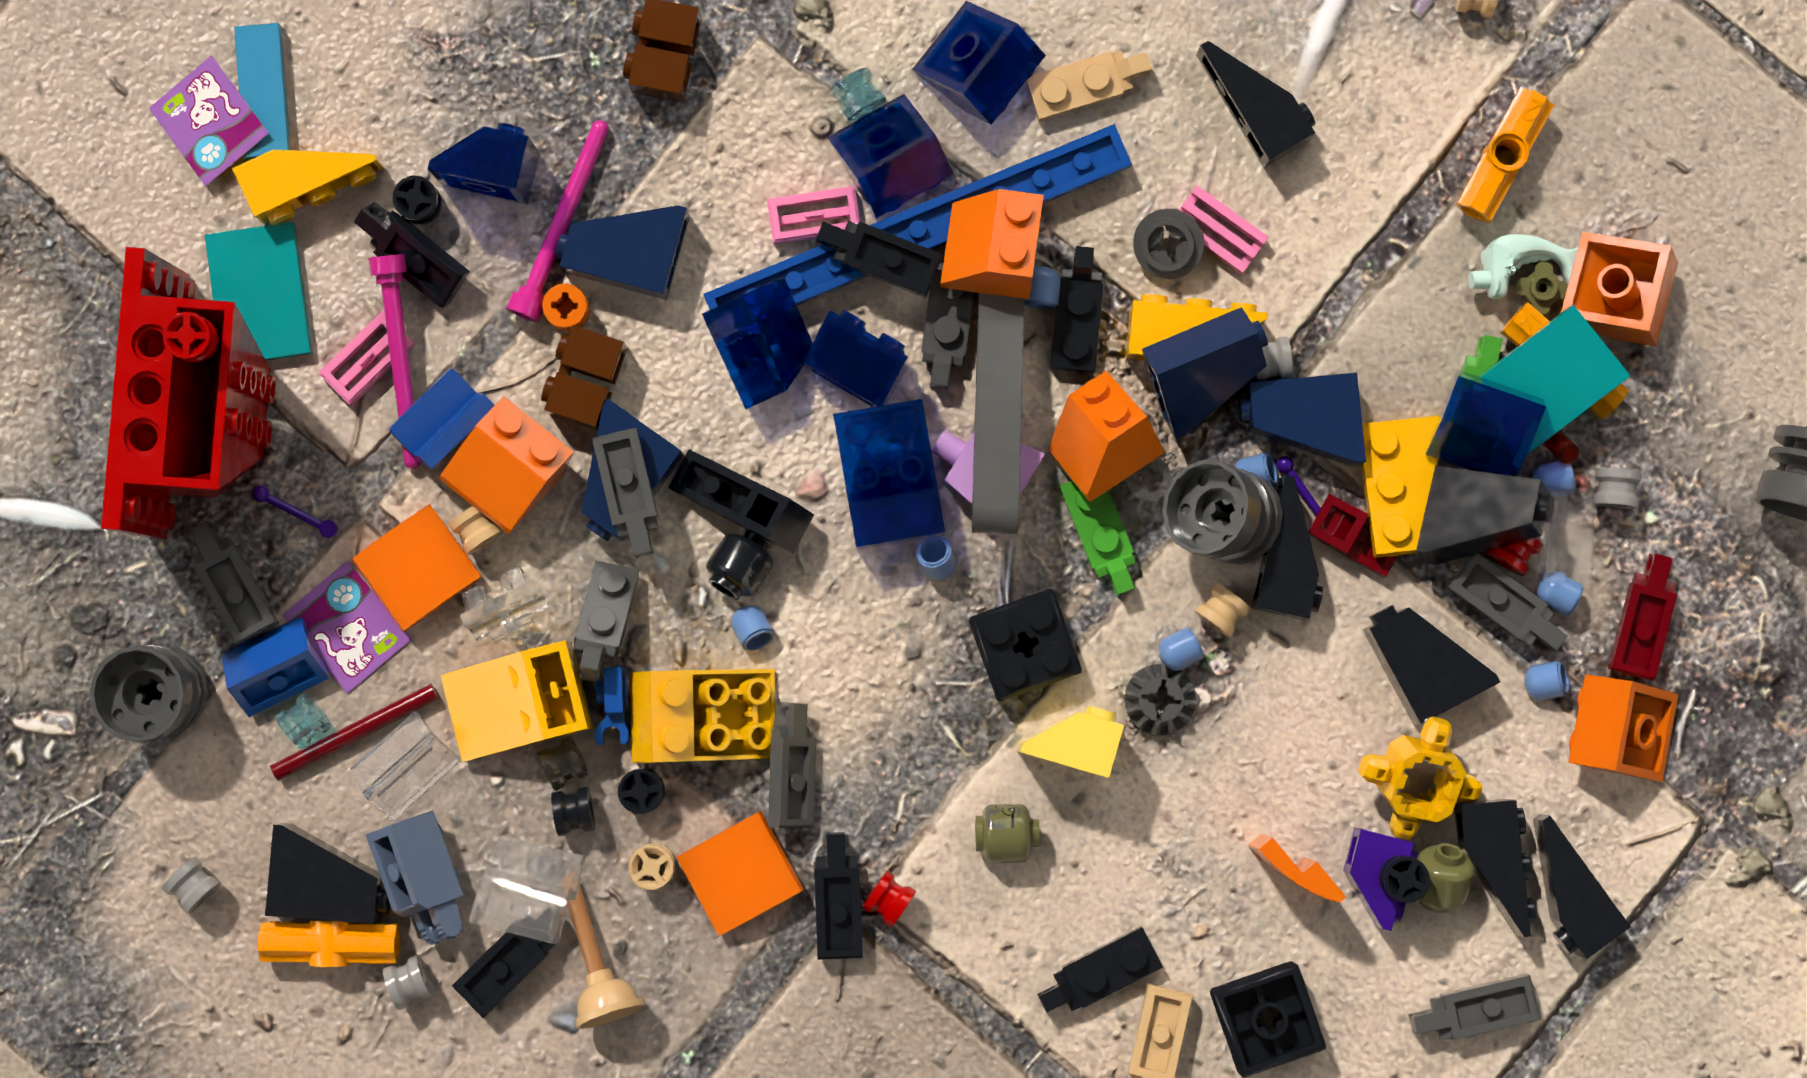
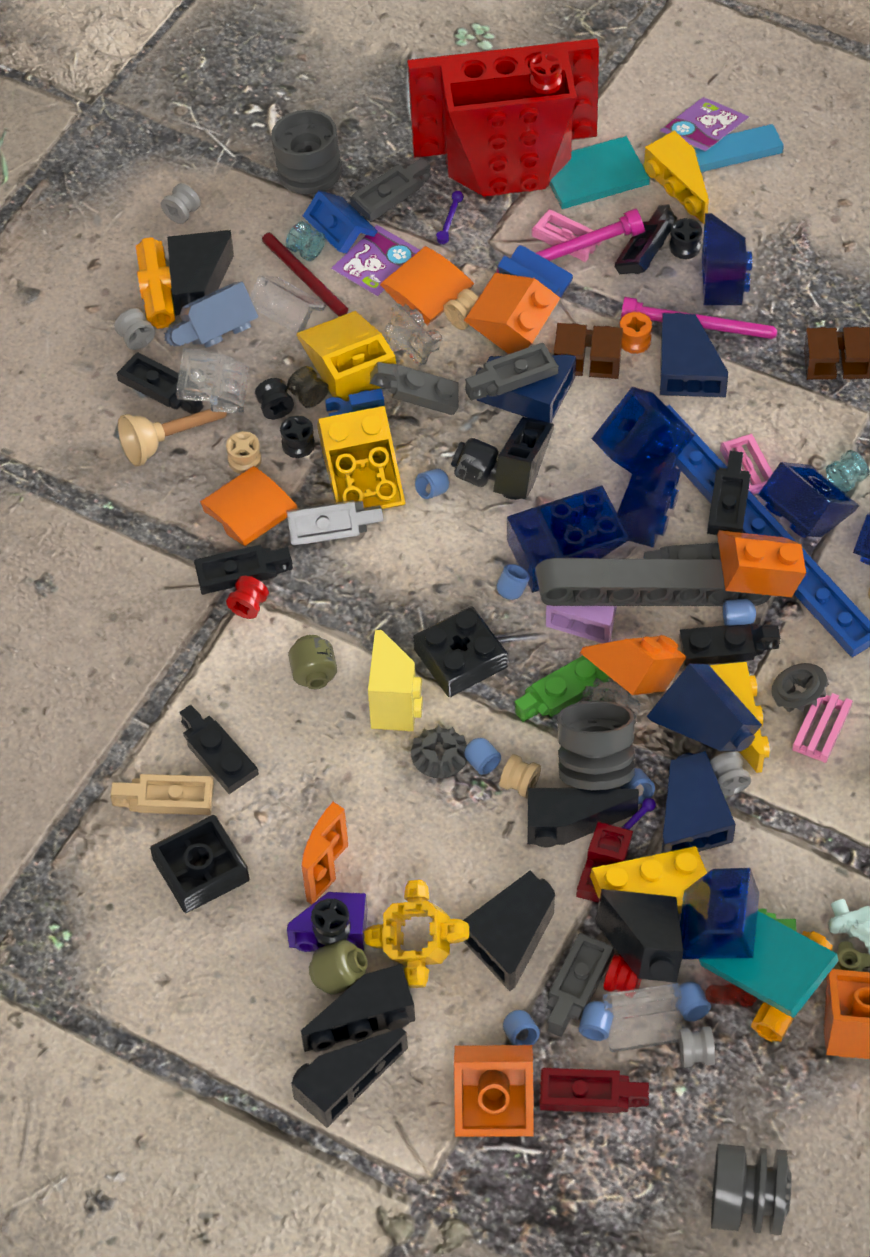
camera: 80 degrees right, 30 degrees down
dark grey hinge [1408,974,1541,1040] -> none

